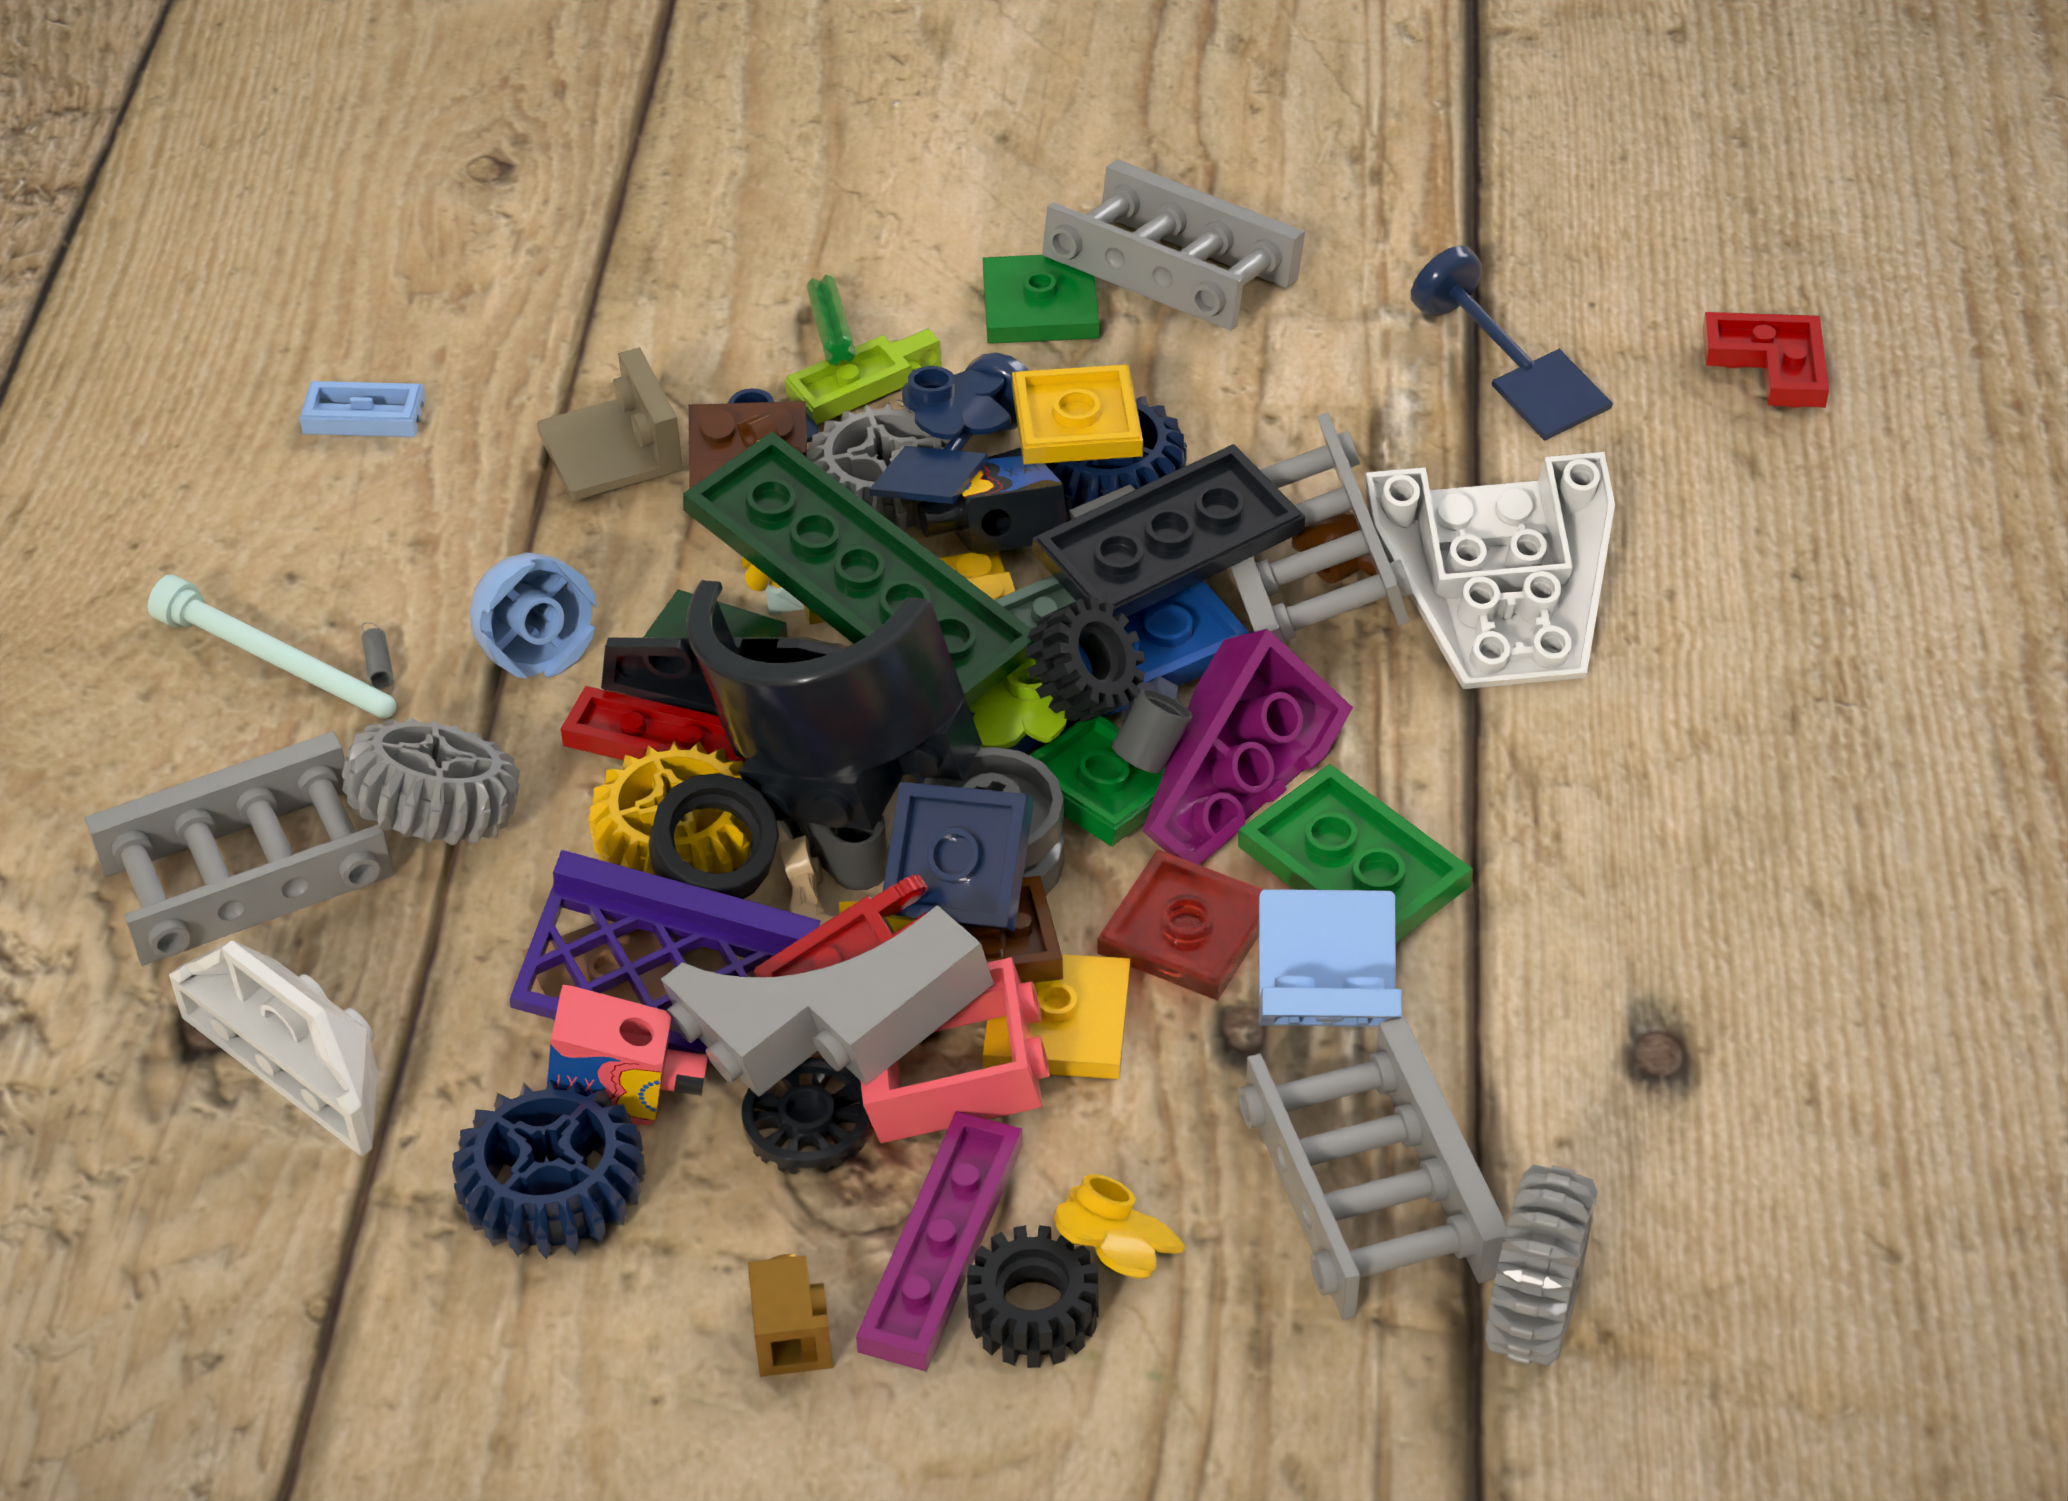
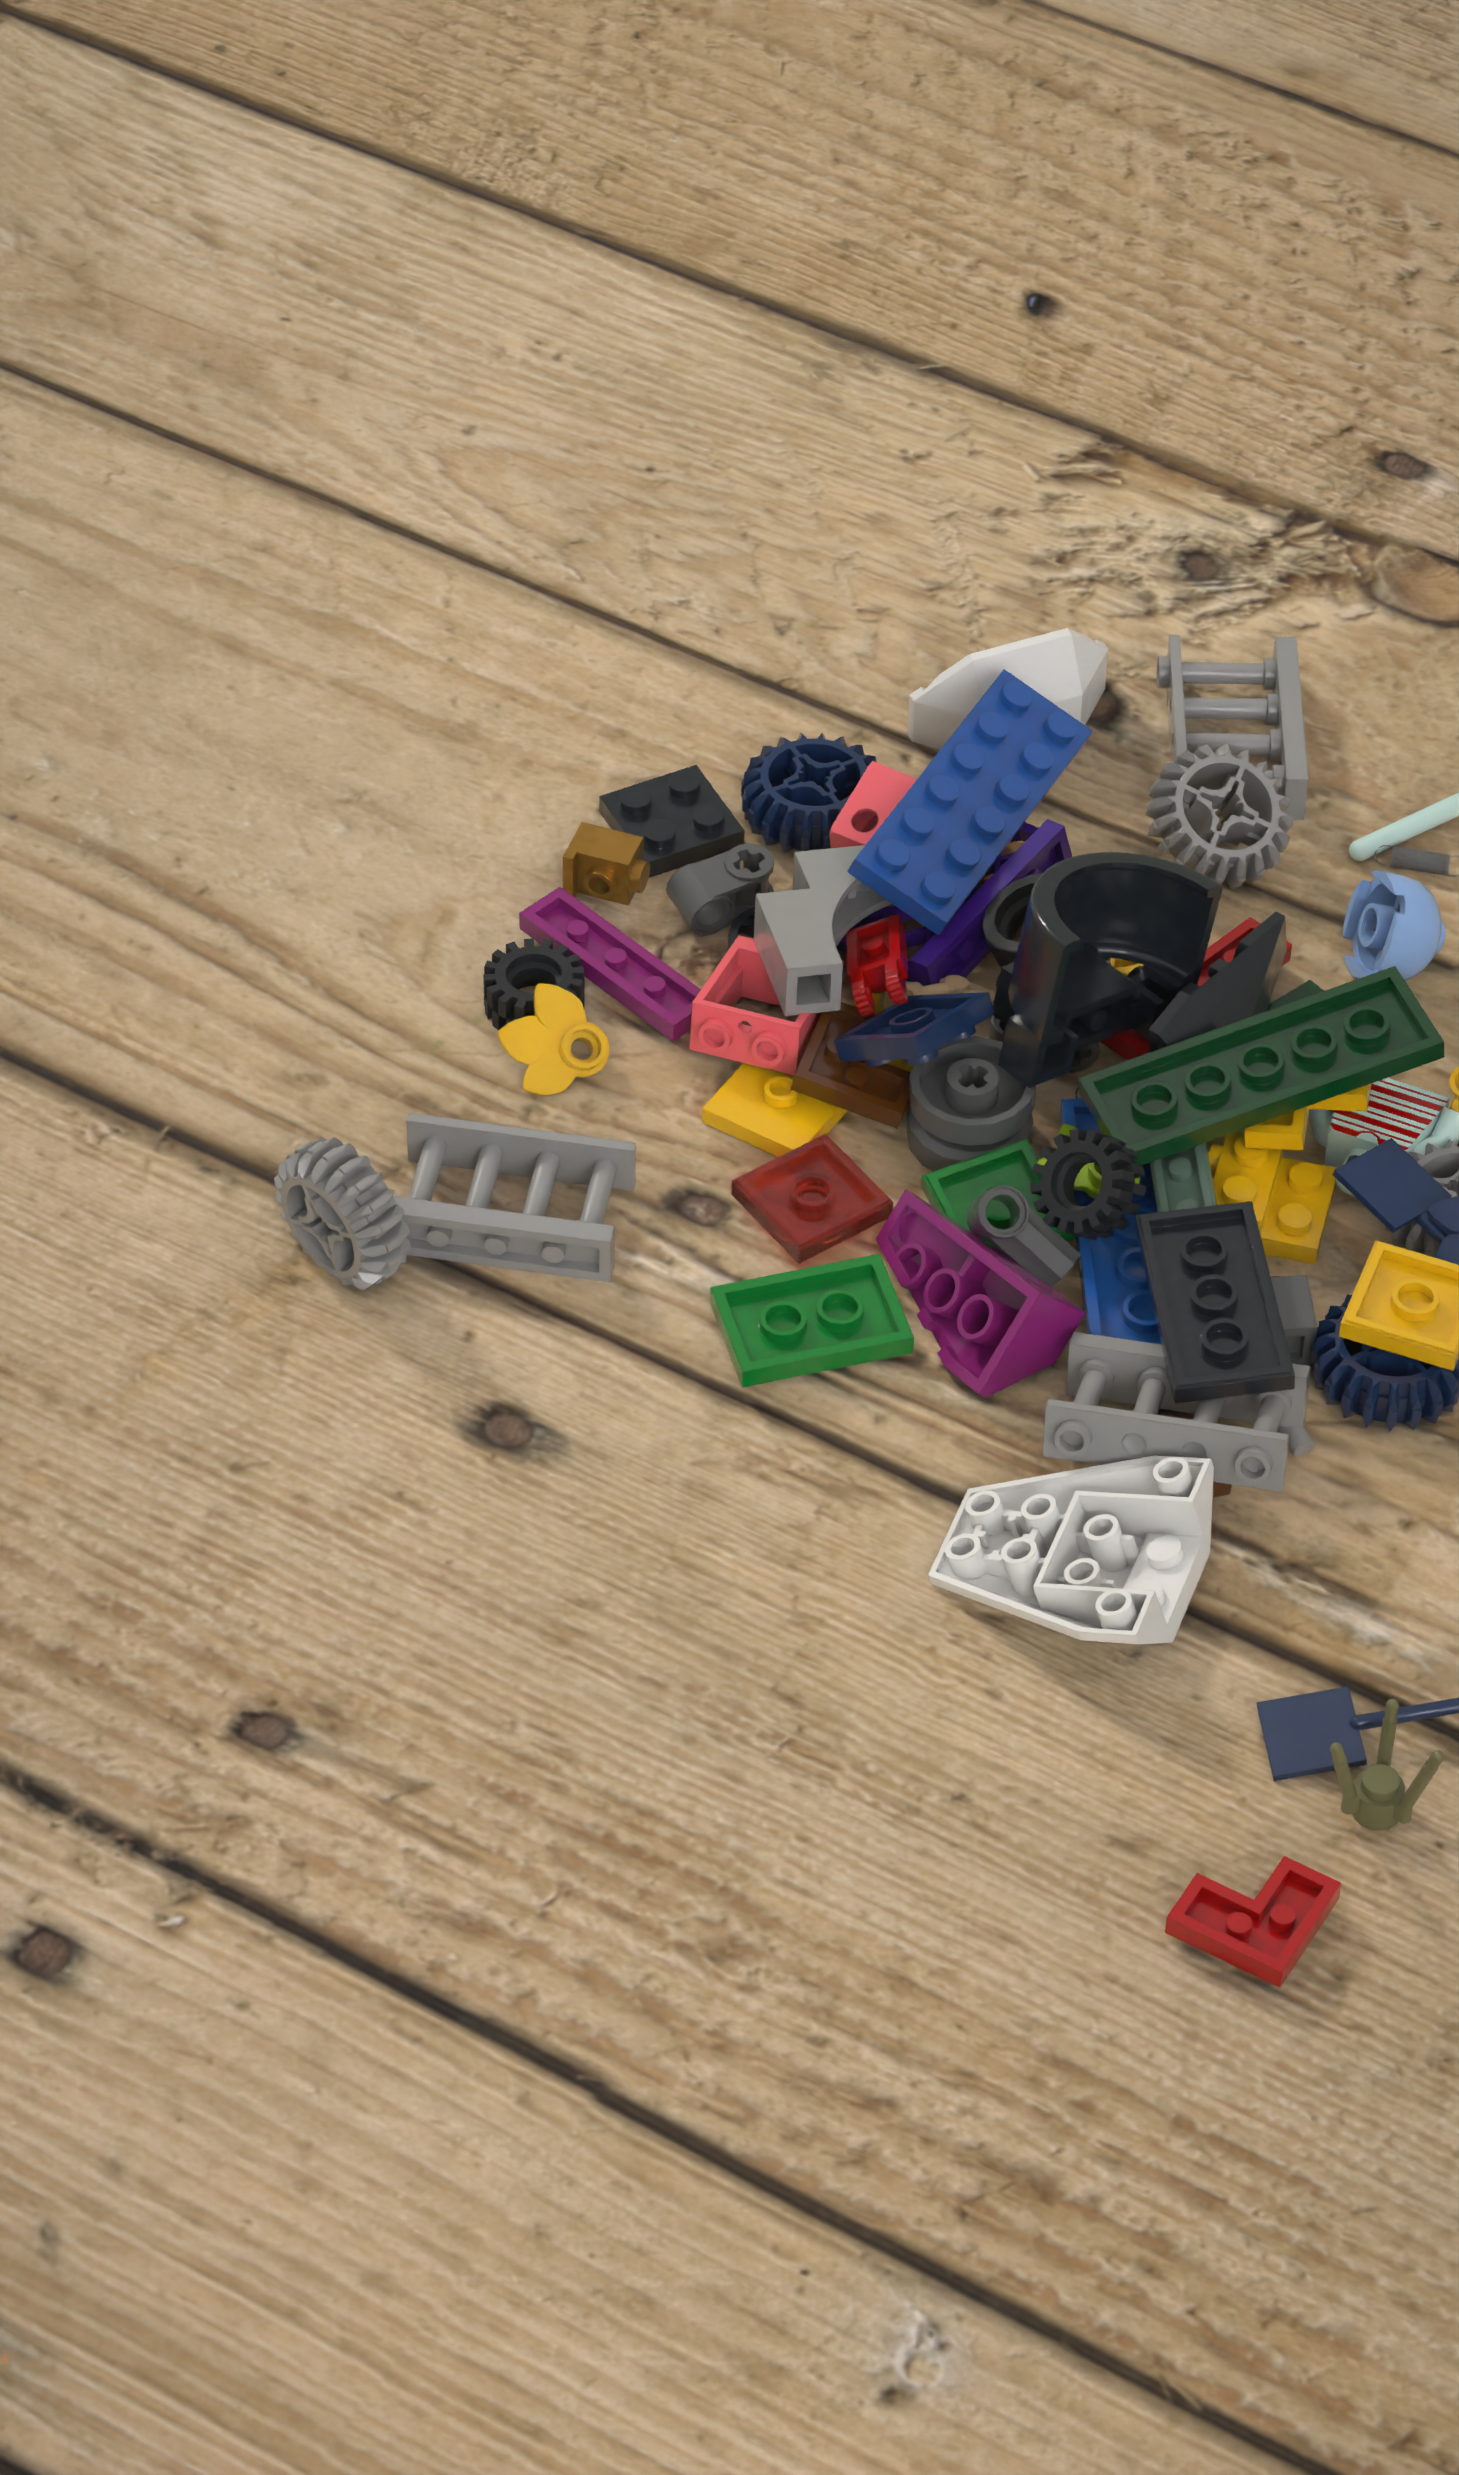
camera: 115 degrees right, 0 degrees up
black torso [917,448,1067,554] -> none
light blue bracket [1259,889,1402,1027] -> none
none -> black plate [599,765,745,878]
none -> dark grey piece [666,843,774,936]
none -> blue plate [847,669,1093,936]
none -> olive plant [1330,1699,1444,1831]

